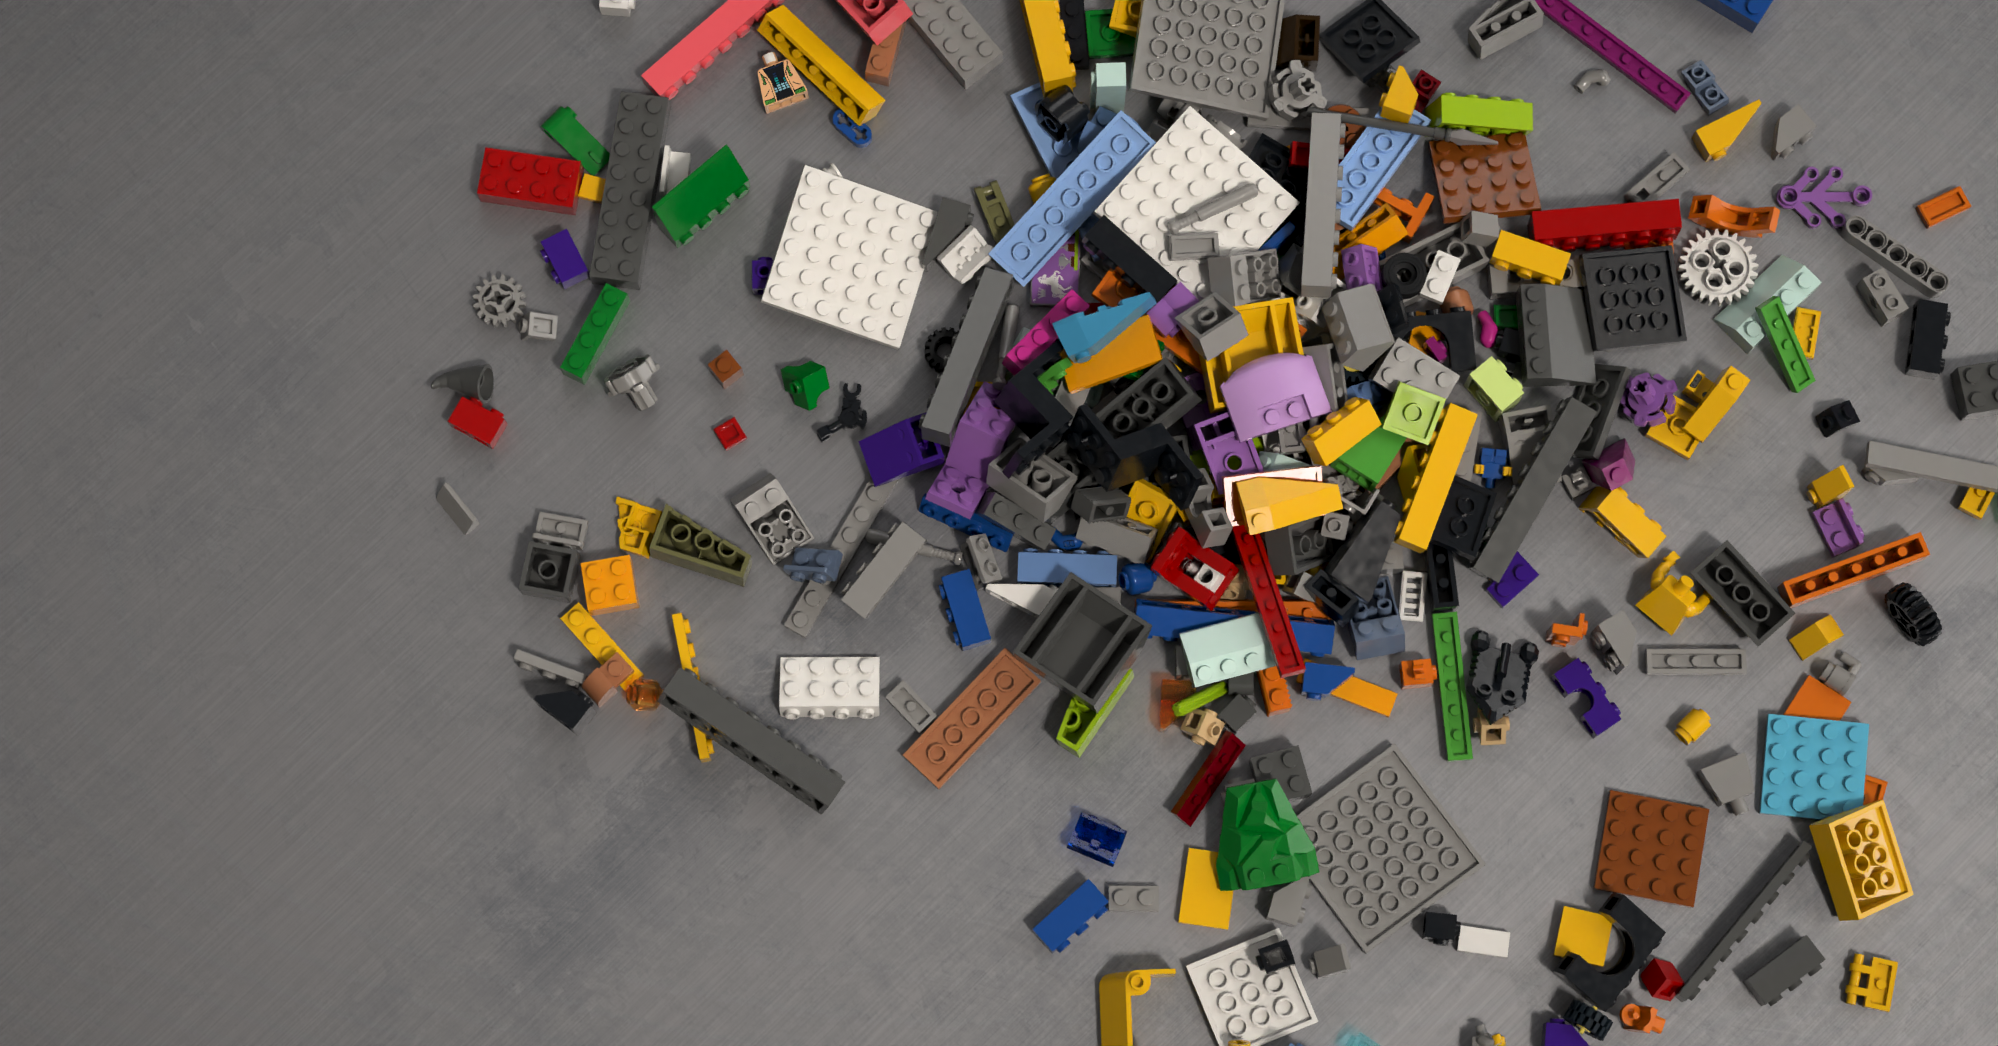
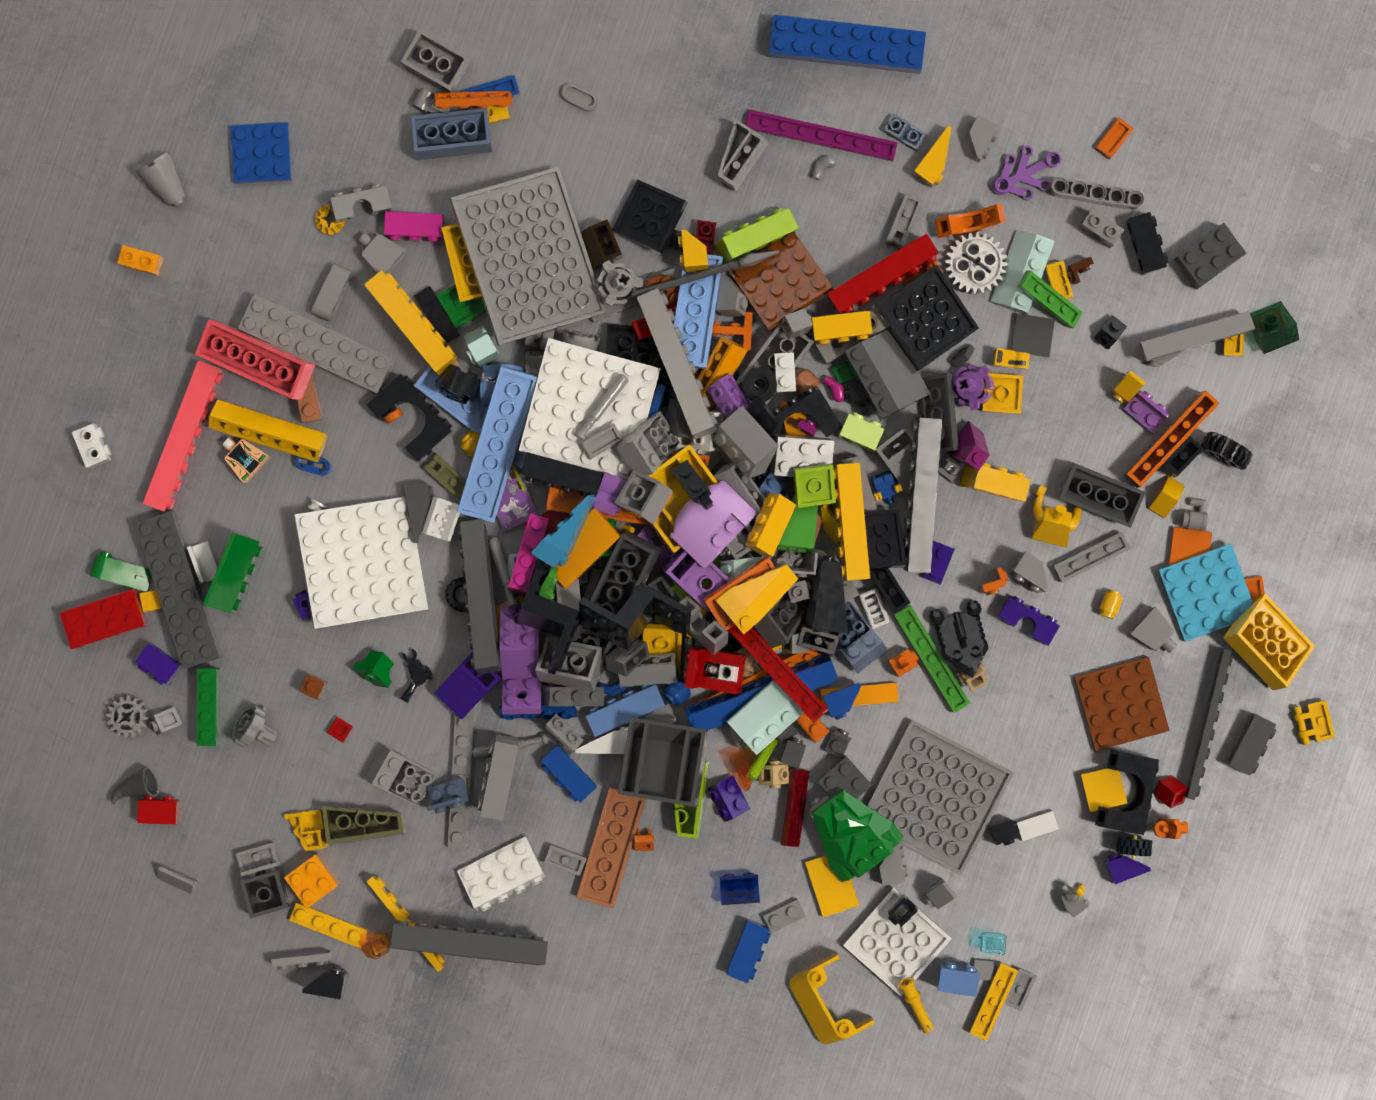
camera: 30 degrees left, 10 degrees up
nougat brick [581,652,635,708] -> none
yellow slope [1682,366,1751,443] -> none
none -> black arch [366,374,453,463]
none -> orange tile [384,408,403,424]
none -> orange tile [634,829,654,851]
none -> black hinge [671,460,713,510]
none -> dark purple bracket [707,775,750,822]
none -> light grey slope [716,274,748,317]
none -> dark grey bracket [824,728,852,759]
none -> dark grey tile [950,344,974,366]
none -> dark grey tile [1011,314,1055,358]
none -> reddish brown bracket [1067,257,1094,284]
none -> black brick [1161,436,1204,478]

